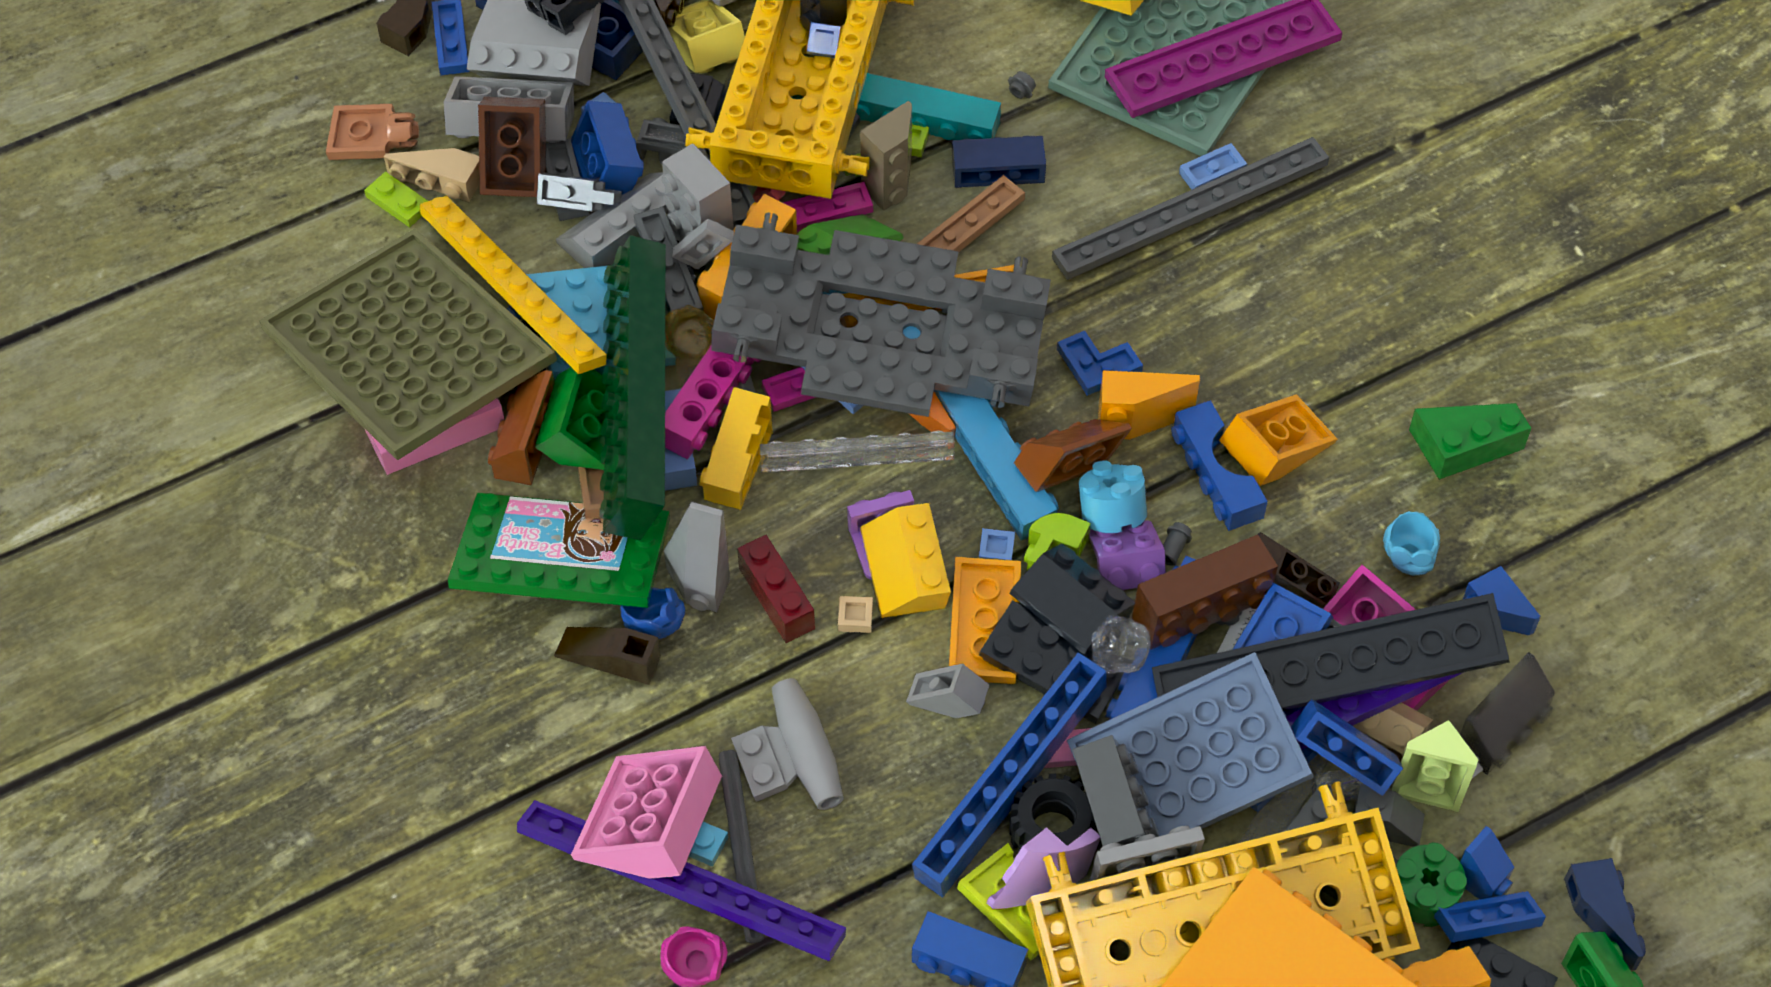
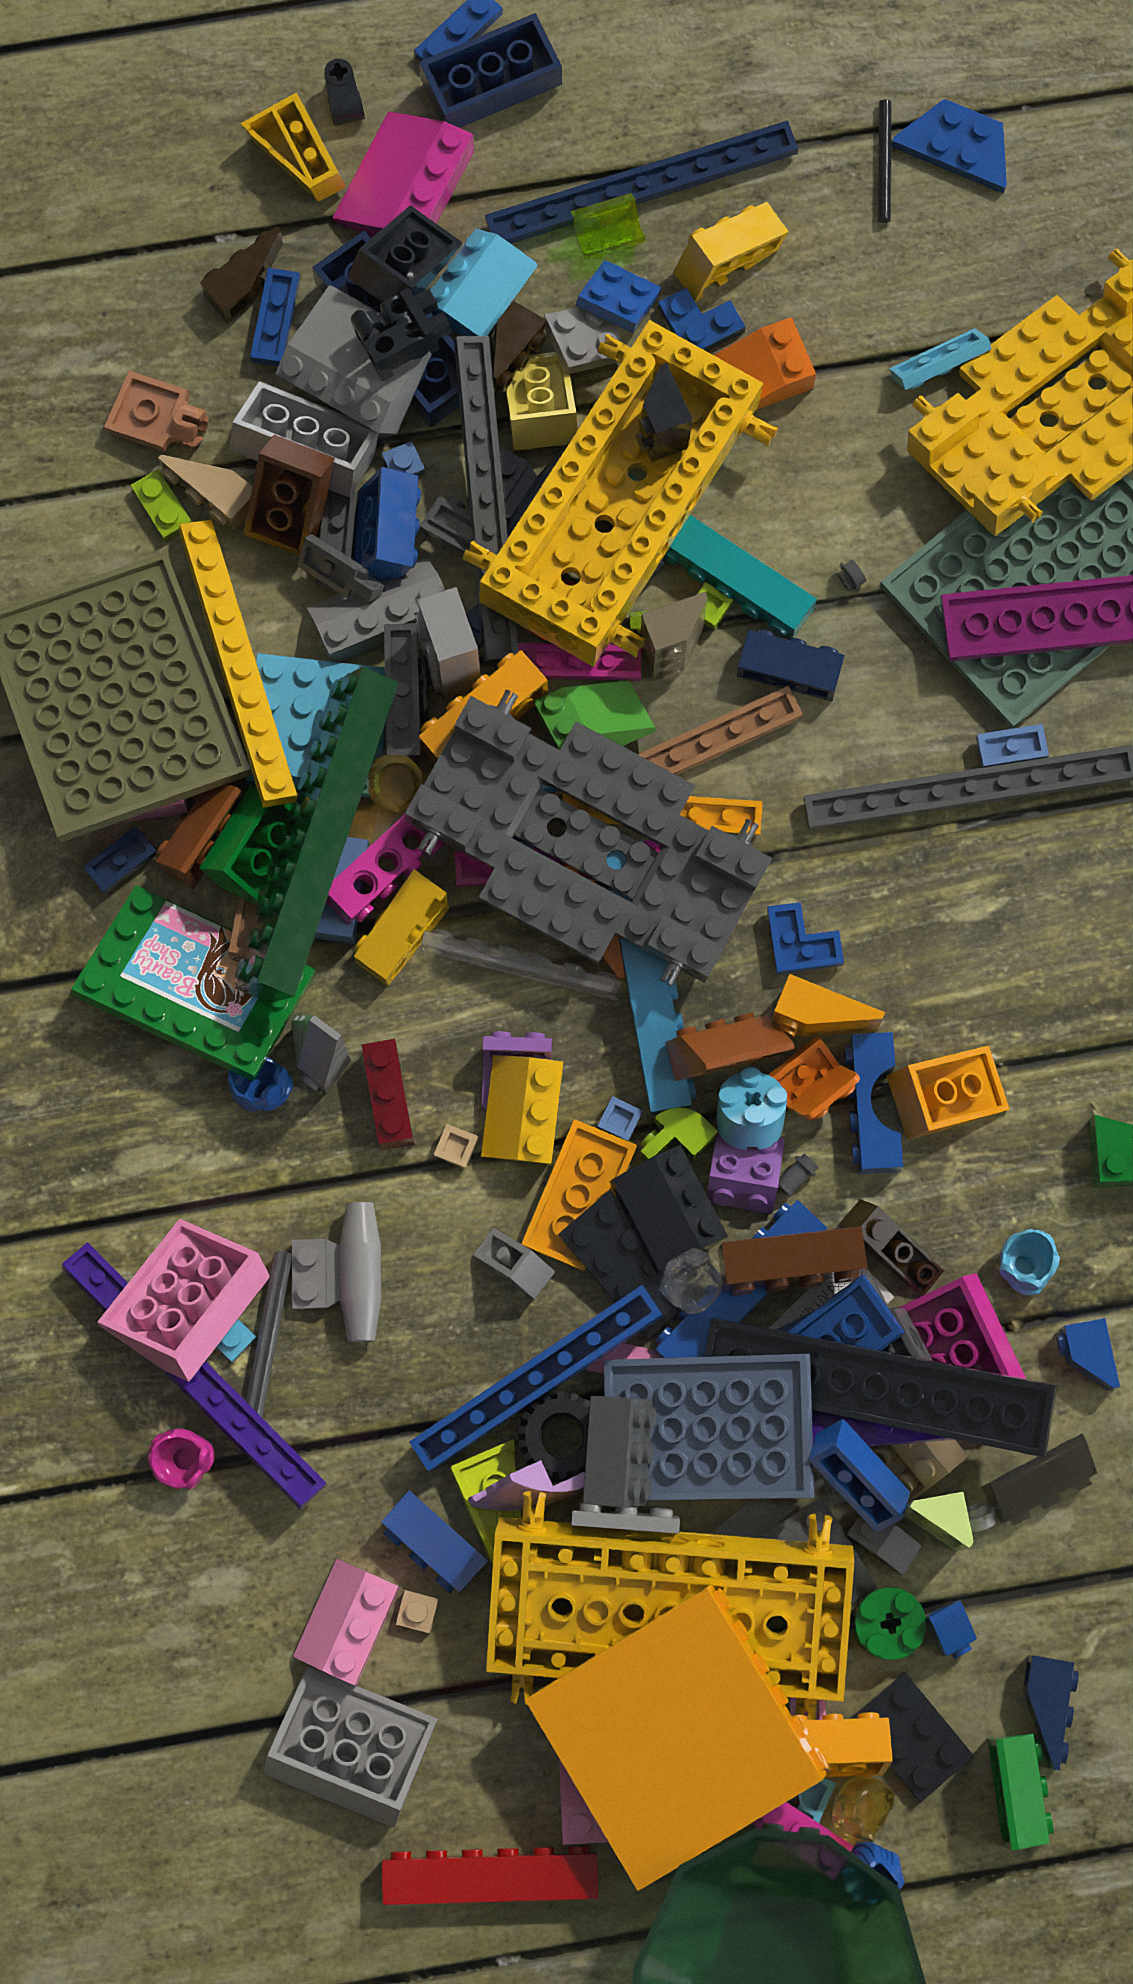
camera: 20 degrees right, 20 degrees up
dark brown slope [554,627,661,685] -> none
light grey plate [672,219,734,269] -> none
plate [806,22,840,58] -> none
blue plate [1434,891,1546,942] -> none
none -> dark blue plate [83,826,157,895]
none -> orange bracket [768,1036,860,1121]

